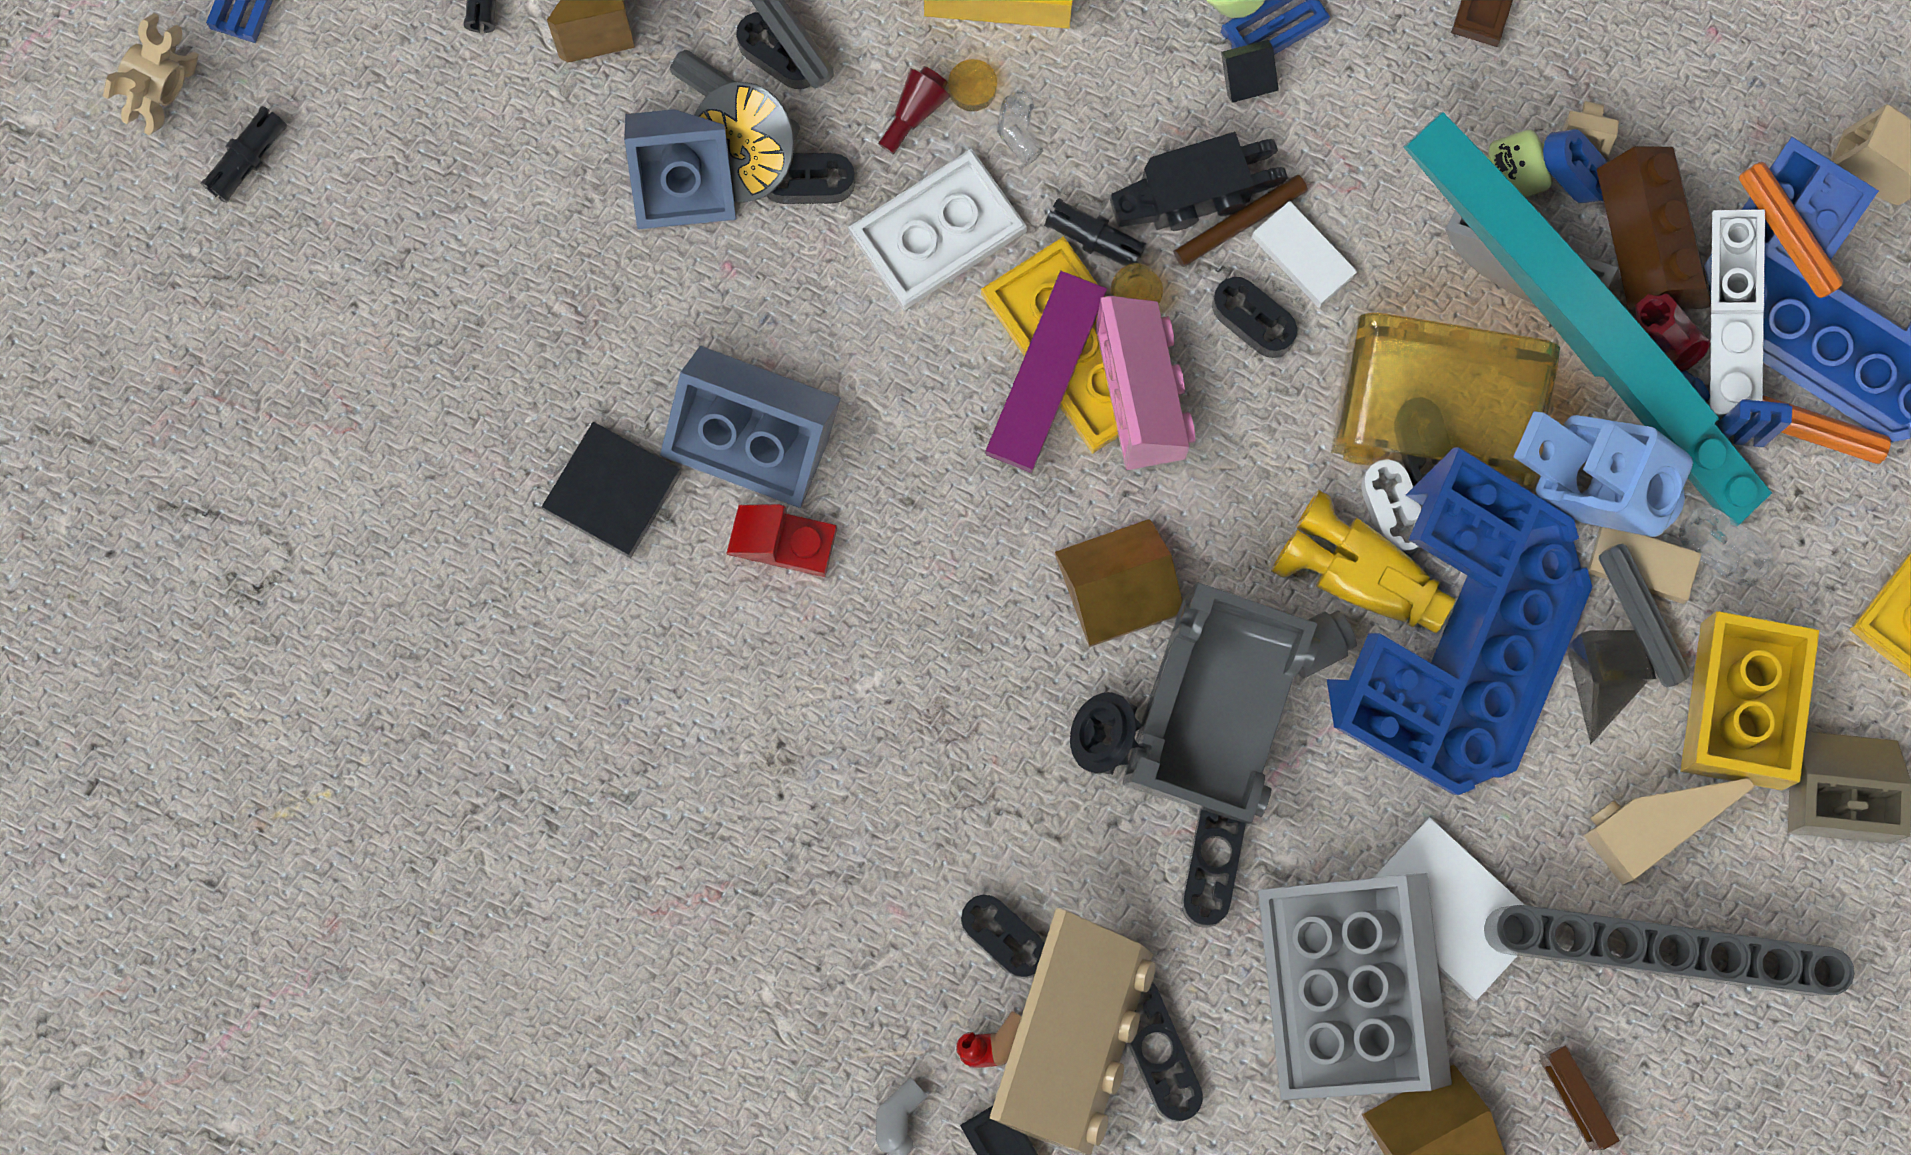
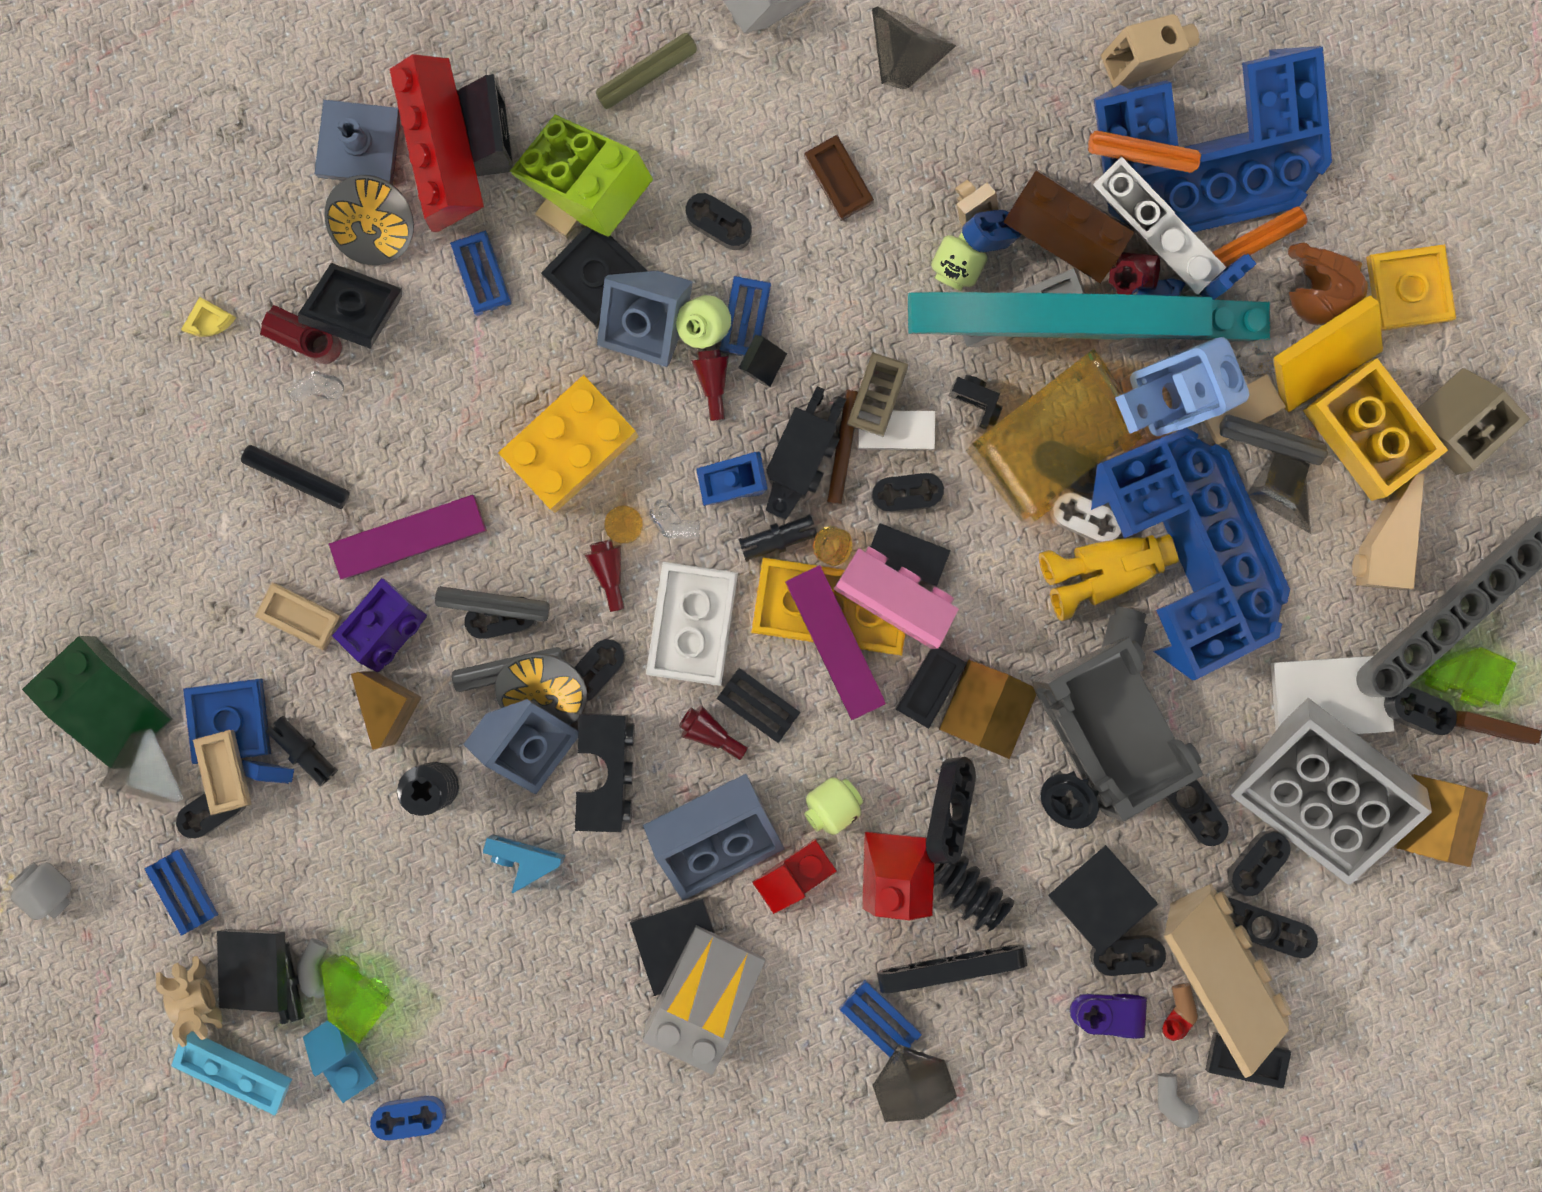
camera: 50 degrees left, 10 degrees up
none -> medium azure plate [171,1031,292,1116]
none -> black tile [217,929,287,1012]
none -> light grey arm [296,938,329,998]
none -> dark azure slope [303,1014,378,1103]
none -> clear neon green slope [321,954,395,1044]
none -> blue beam [370,1096,446,1141]
none -> black piece [397,762,459,816]
none -> dark azure slope [483,834,565,893]
none -> black arch [575,713,635,832]
none -> light grey slope [642,925,765,1075]
none -> dark red cone [679,705,748,760]
none -> dark red cone [691,349,729,421]
none -> blue slope [696,452,768,506]
none -> black tile [716,668,801,743]
none -> yellowish green head [804,777,863,835]
none -> blue tile [839,980,922,1063]
none -> dark tan slope [847,352,908,437]
none -> red slope [862,832,934,921]
none -> black tile [870,523,951,586]
none -> clear smoke slope [872,1045,957,1122]
none -> black beam [877,944,1028,993]
none -> black tile [895,647,967,729]
none -> black beam [926,757,976,864]
none -> black piece [934,855,1015,932]
none -> black bracket [948,375,1003,433]
none -> black tile [1048,845,1158,955]
none -> dark purple piece [1069,993,1147,1039]
none -> black beam [1227,830,1291,896]
none -> yellow tile [1273,295,1383,413]
none -> dark orange helmet [1288,242,1368,325]
none -> black beam [1384,687,1457,735]
none -> clear neon green slope [1420,647,1517,709]

